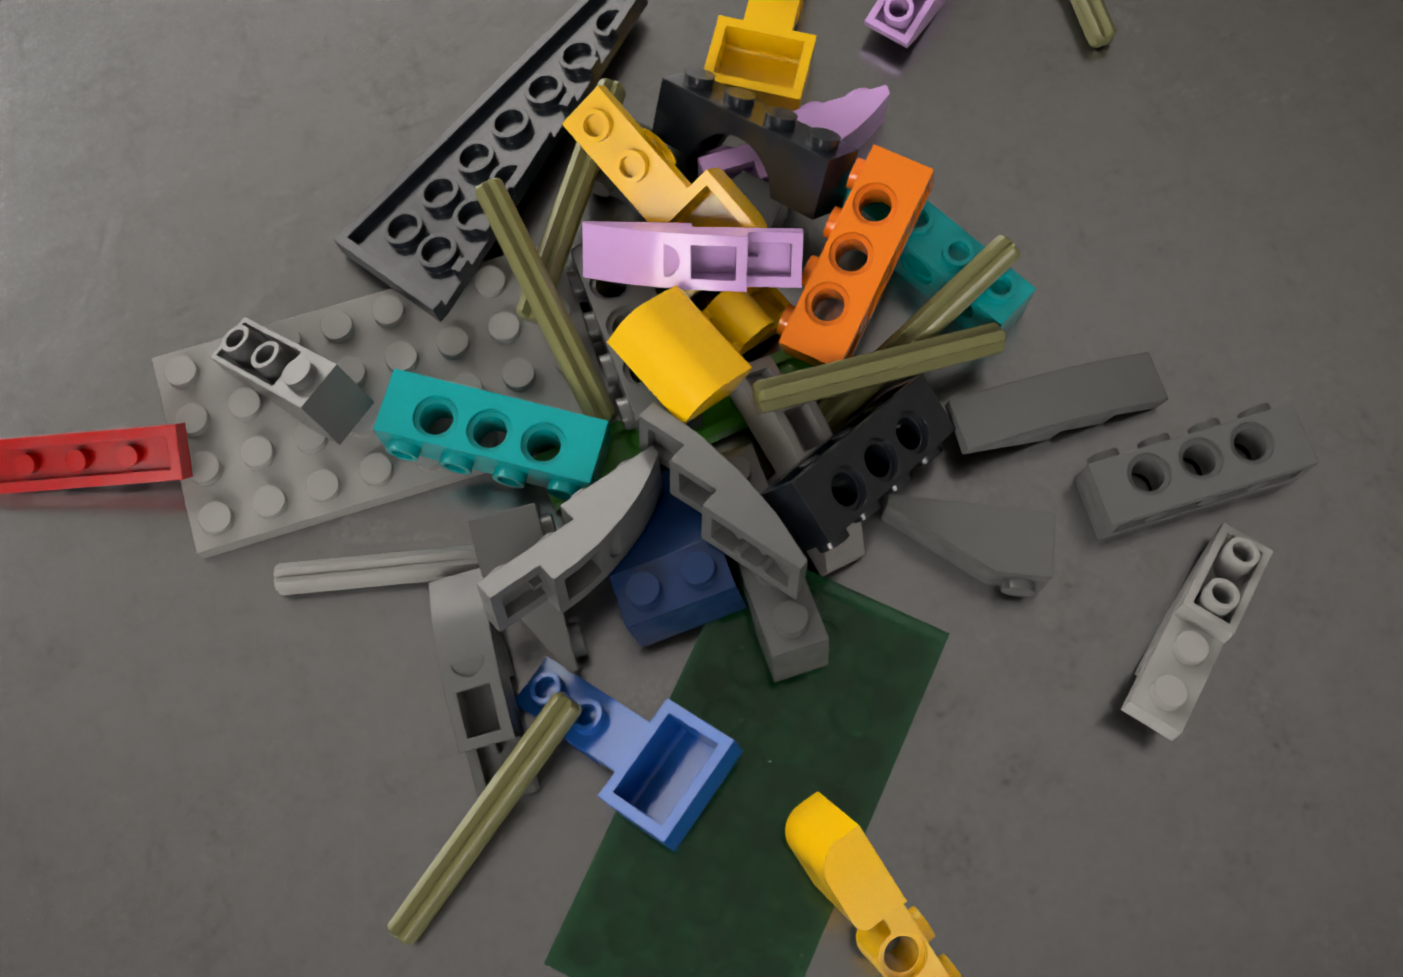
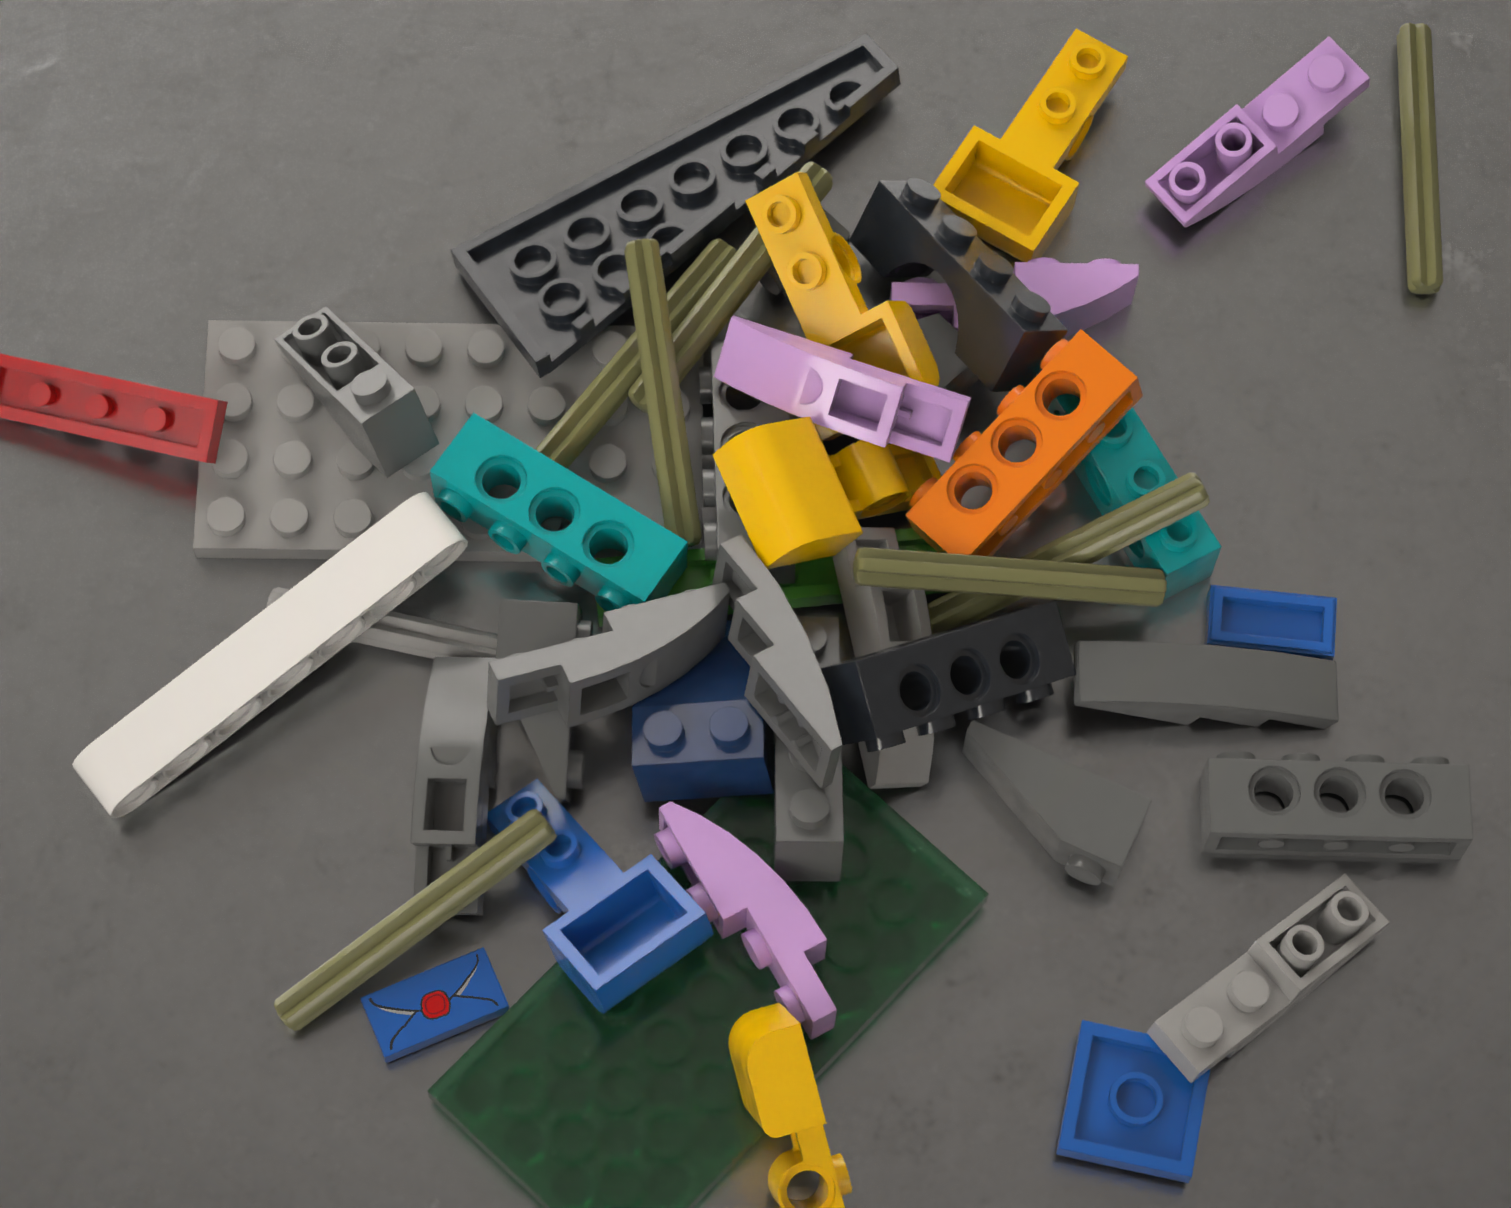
camera: 15 degrees right, 5 degrees down
none -> white beam [72,492,468,818]
none -> blue tile [360,947,510,1063]
none -> olive axle [535,239,736,469]
none -> lavender slope [654,801,837,1040]
none -> blue plate [1056,1020,1210,1183]
none -> blue tile [1205,585,1337,661]

